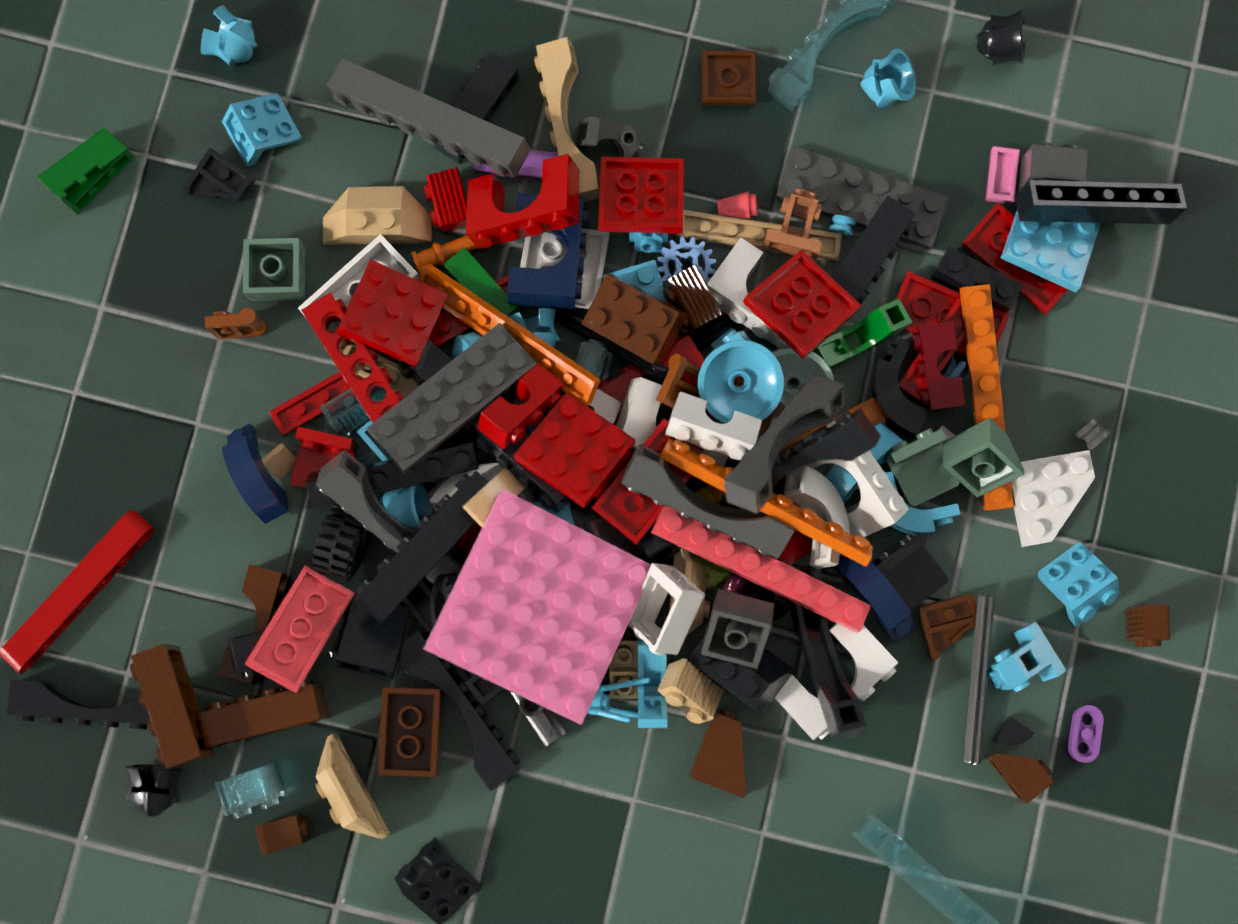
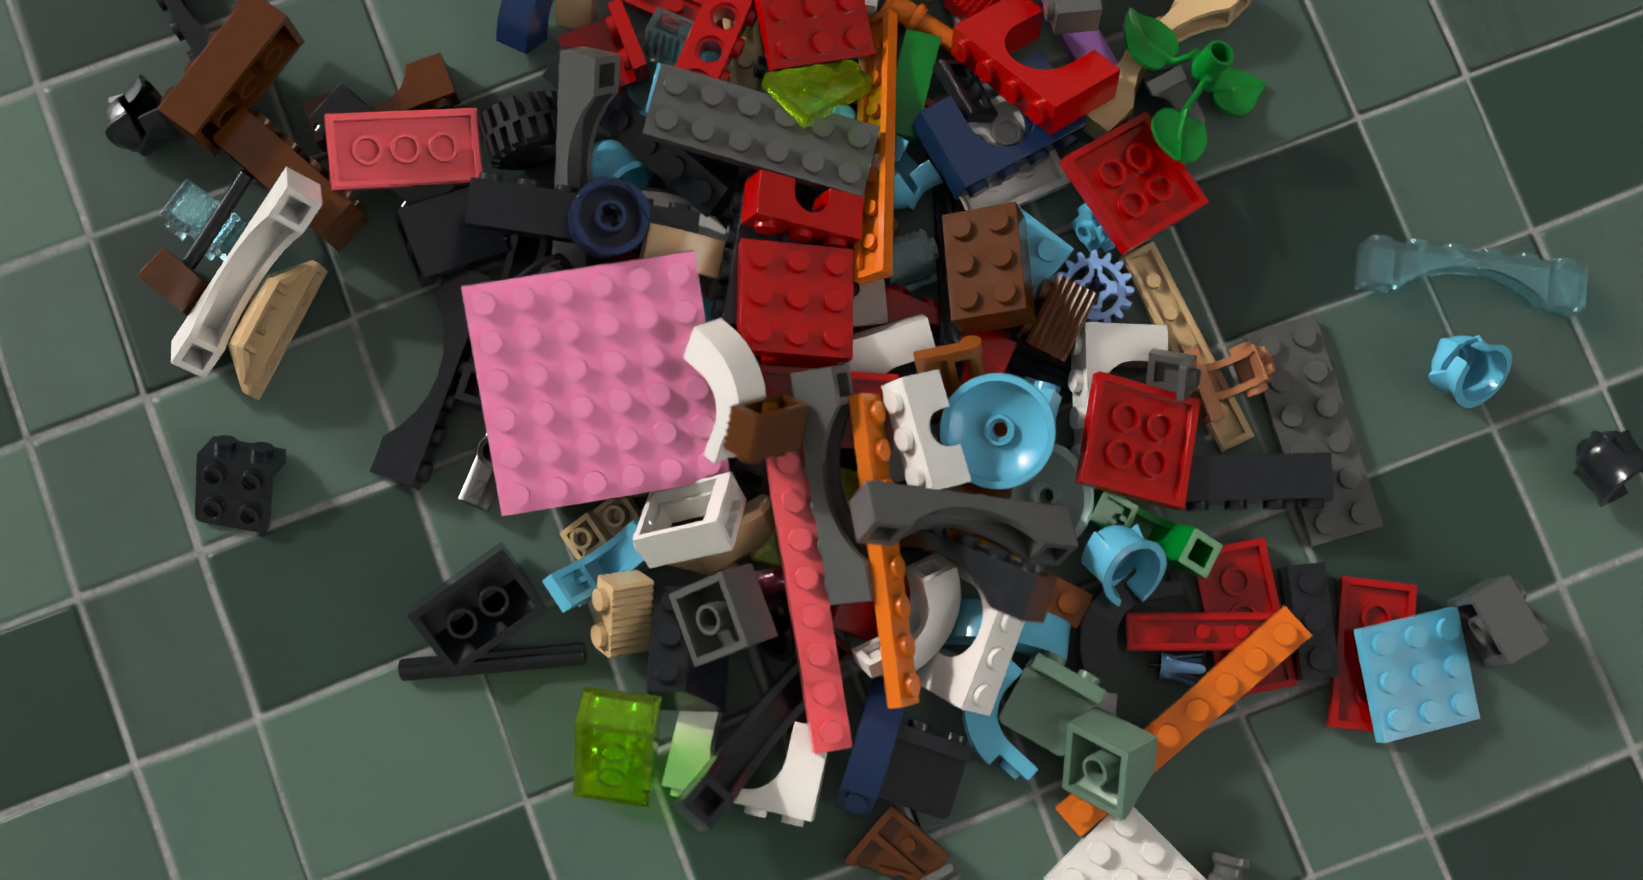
camera: 50 degrees right, 0 degrees up
reddish brown brick [378,687,444,777] -> none
medium azure plant [587,677,650,723] -> none
reddish brown slope [689,709,746,798] -> none
reddish brown plate [702,50,756,106] -> none
coral cone [718,192,758,219] -> none
medium azure bush [829,215,856,237] -> none
dark red arch [913,321,965,410] -> none
bright pink tile [985,146,1020,204] -> none
black brick [1015,180,1187,224] -> none
none -> white arch [171,167,322,379]
none -> black bar [182,169,254,269]
none -> black axle [398,643,587,681]
none -> black slope [407,541,547,676]
none -> dark blue brick [568,176,650,259]
none -> clear neon green brick [573,686,662,808]
none -> white arch [683,318,766,464]
none -> reddish brown brick [723,393,809,464]
none -> clear neon green wing [761,60,874,129]
none -> black plate [933,59,998,123]
none -> medium azure helmet [1081,523,1167,606]
none -> green plant [1123,7,1267,164]
none -> dark grey bracket [1146,348,1201,402]

